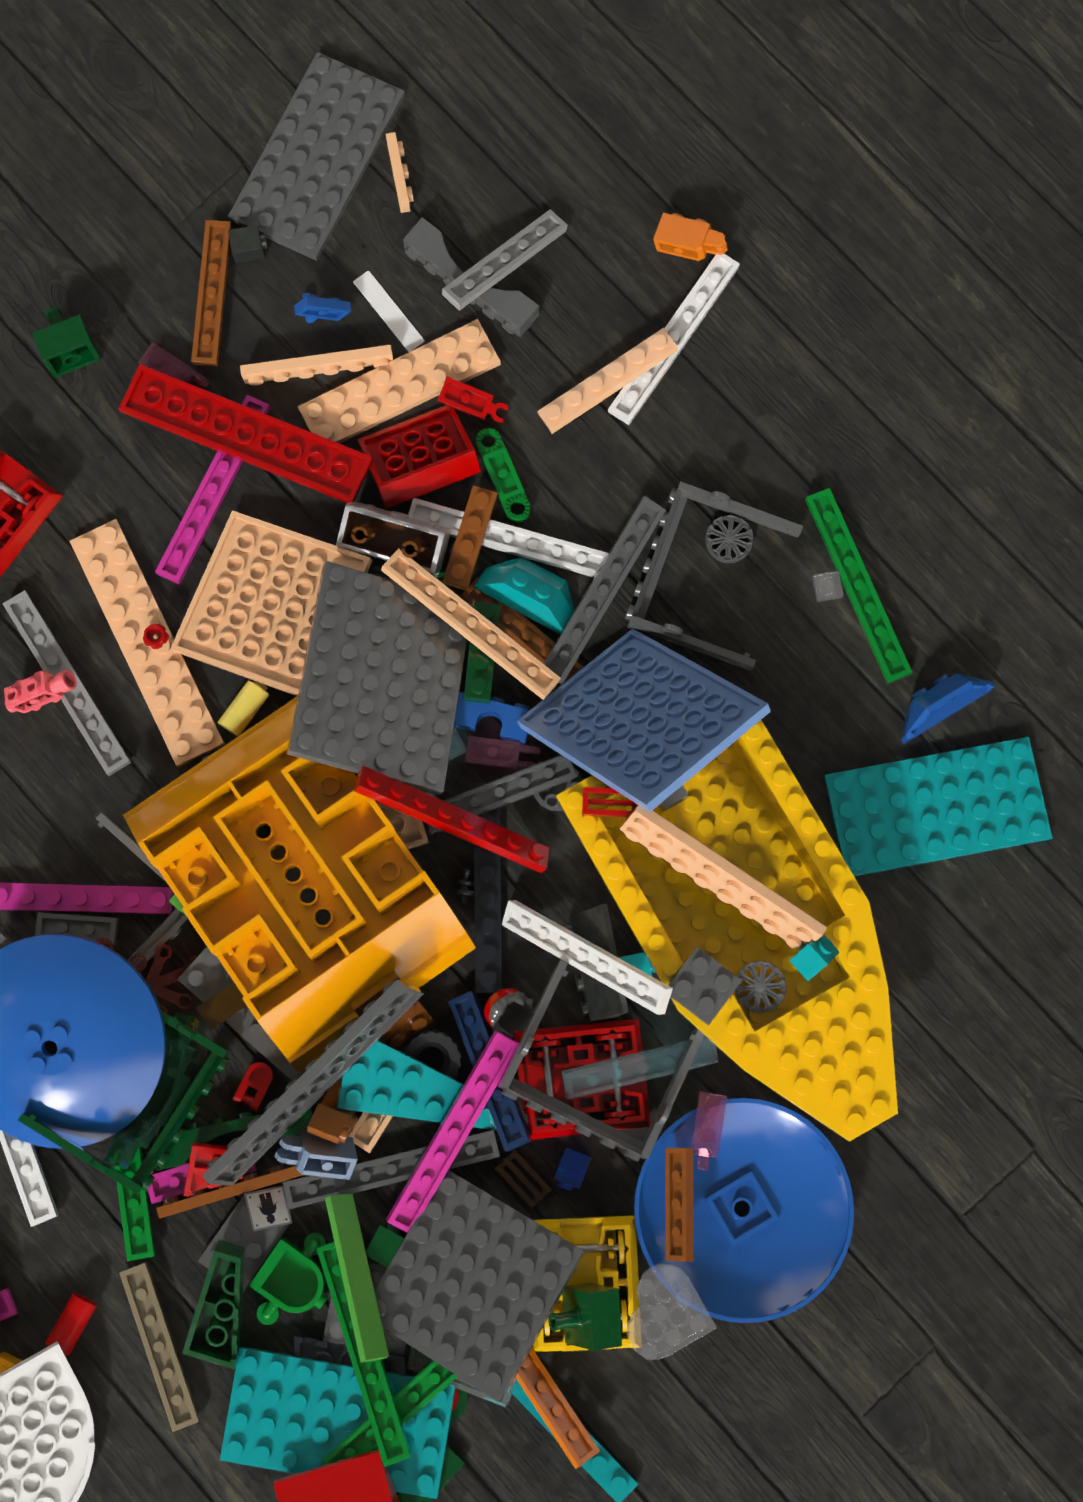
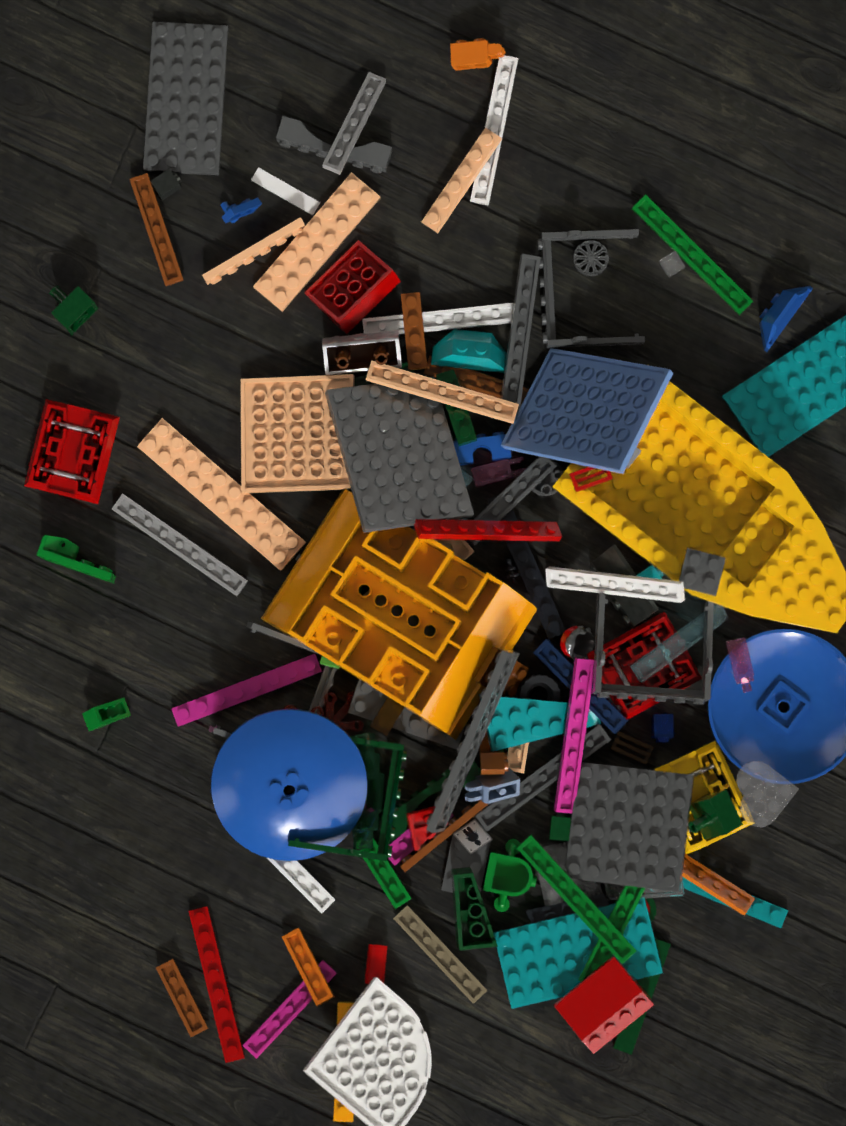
camera: 20 degrees left, 5 degrees up
coral brick [4,669,77,713] -> none
dark grey plate [35,913,119,945] -> none
red plate [118,364,373,503] -> none
clear pink hinge [138,343,209,387] -> none
red plate [143,624,169,649] -> none
dark pink plate [155,395,270,585] -> none
light yellow brick [217,680,269,737] -> none
red plate [233,1062,274,1114] -> none
bright green tile [325,1193,389,1362] -> none
light nougat plate [386,132,414,213] -> none
red plate [437,377,508,423] -> none
green plate [476,428,531,523] -> none
light nougat plate [620,805,827,950] -> none
dark orange plate [665,1148,694,1262] -> none
dark grey wheel [735,961,786,1013] -> none
teal brick [789,934,840,981] -> none

